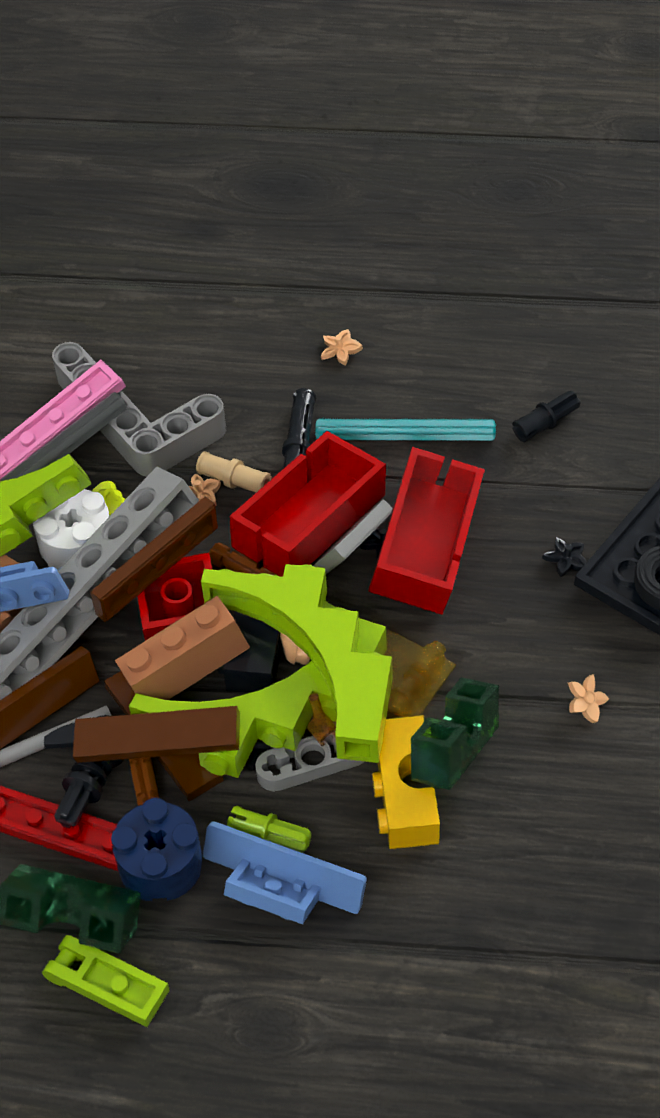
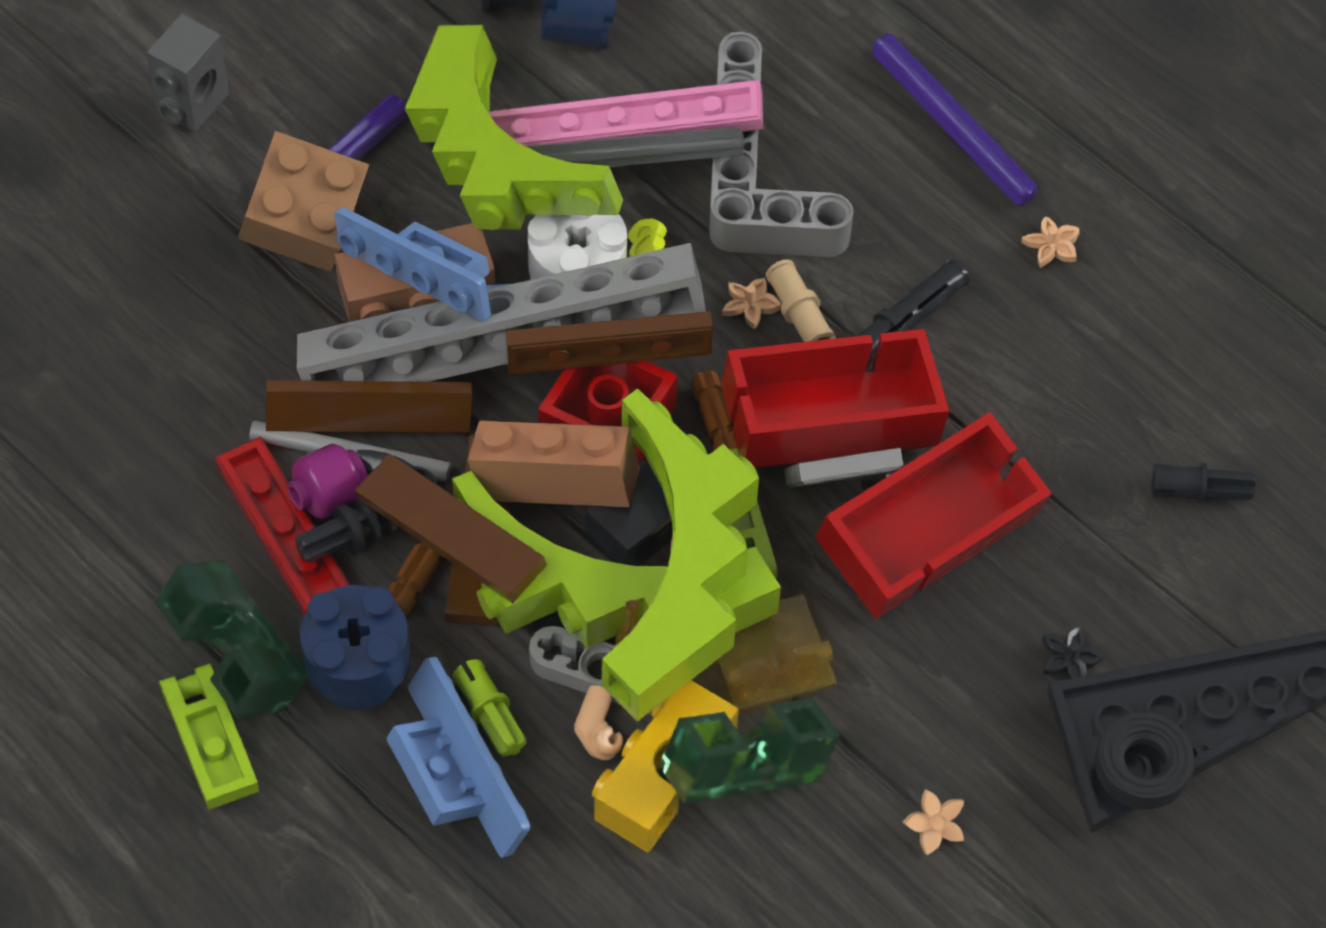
camera: 35 degrees right, 5 degrees up
teal axle [315,419,496,441] -> none
none -> magenta head [287,444,367,520]
none -> light nougat arm [574,685,623,760]
none -> dark purple axle [872,33,1037,206]

